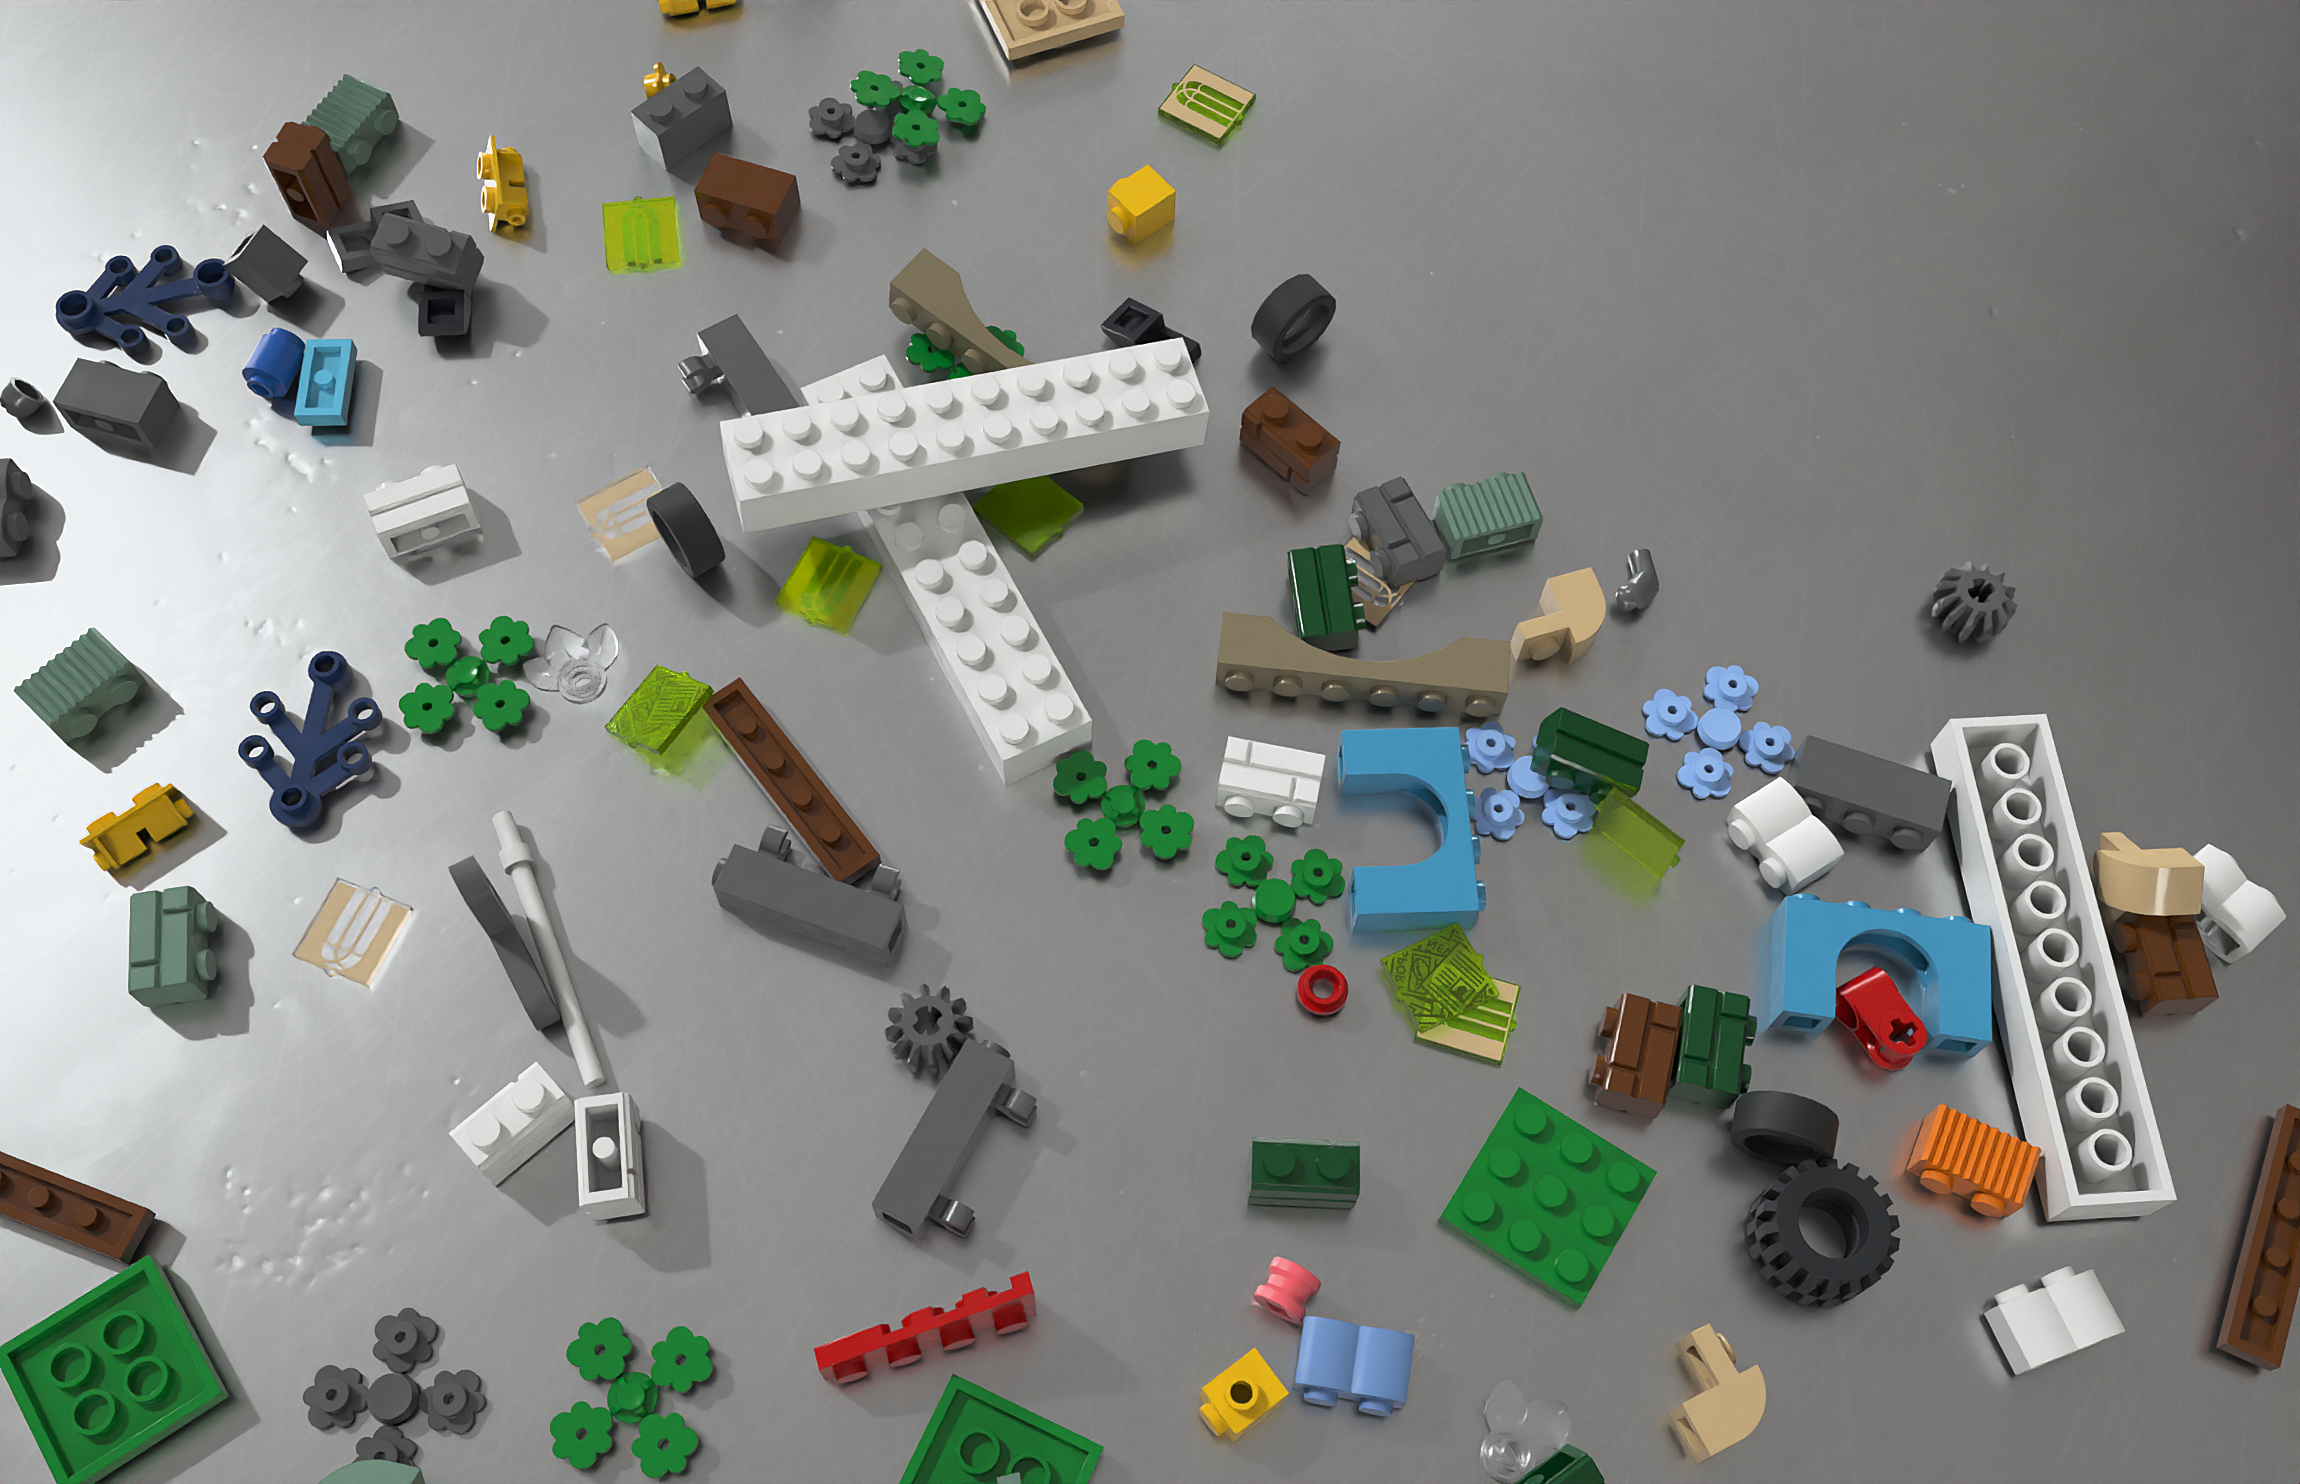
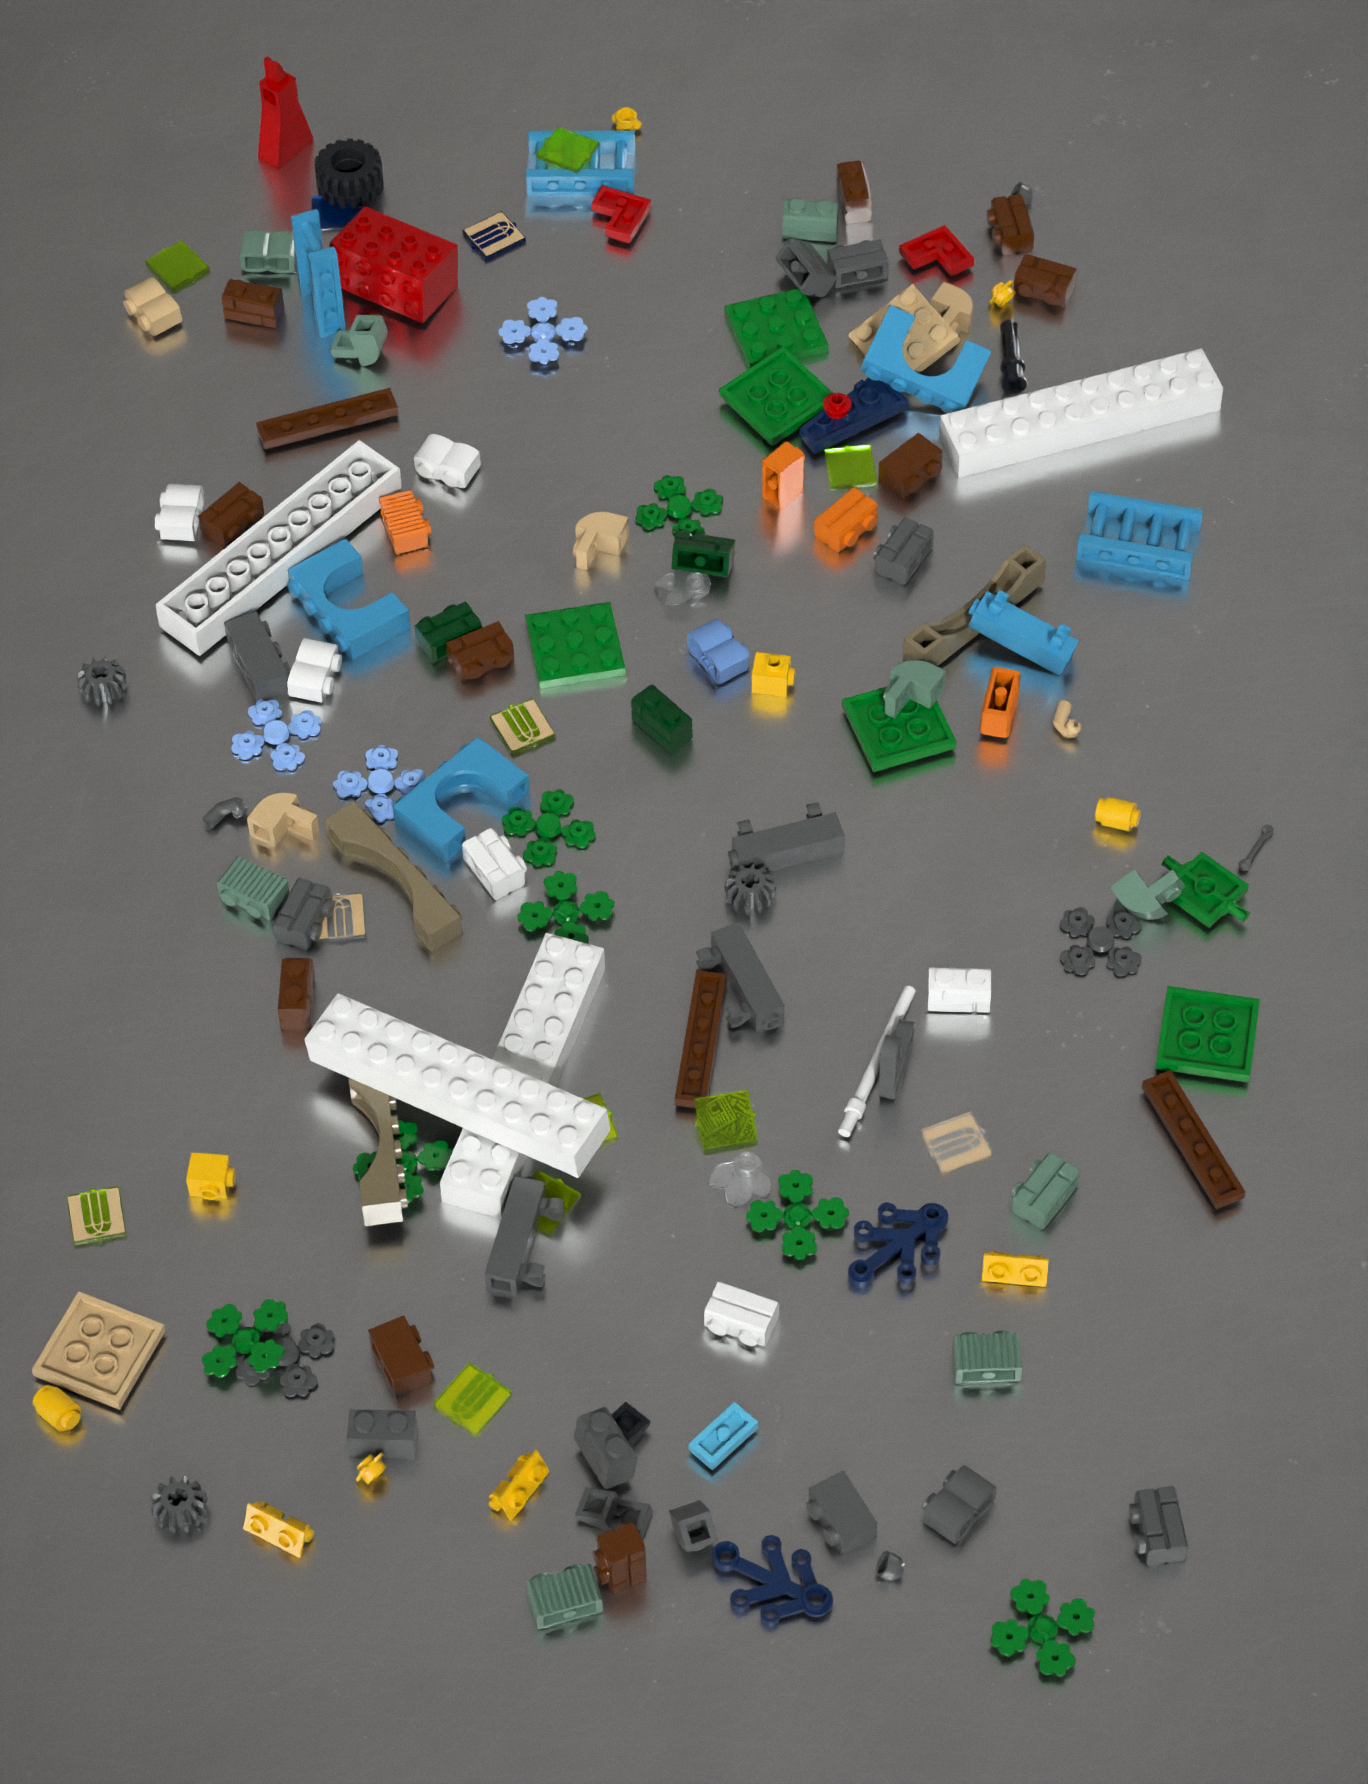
camera: 130 degrees left, 10 degrees down
blue brick [242,328,305,398] -> none
green plant [550,1317,713,1479] -> none
white brick [574,1092,645,1220] -> none
clear piece [575,465,666,562] -> none
black tyre [646,482,726,578] -> none
red wing [814,1271,1037,1383] -> none
black slope [1101,297,1202,364] -> none
black tyre [1251,274,1336,362] -> none
coral wheel [1254,1257,1322,1324] -> none
dark green brick [1287,543,1366,651] -> none
red plate [1297,964,1348,1015] -> none
clear neon green piece [1380,923,1500,1034] -> none
dark green brick [1530,707,1649,807] -> none
clear neon green piece [1592,786,1686,880] -> none
black tyre [1730,1091,1839,1167] -> none
black tyre [1747,1158,1900,1307] -> none
red piece [1835,967,1927,1072] -> none
tan brick [2093,832,2205,916] -> none

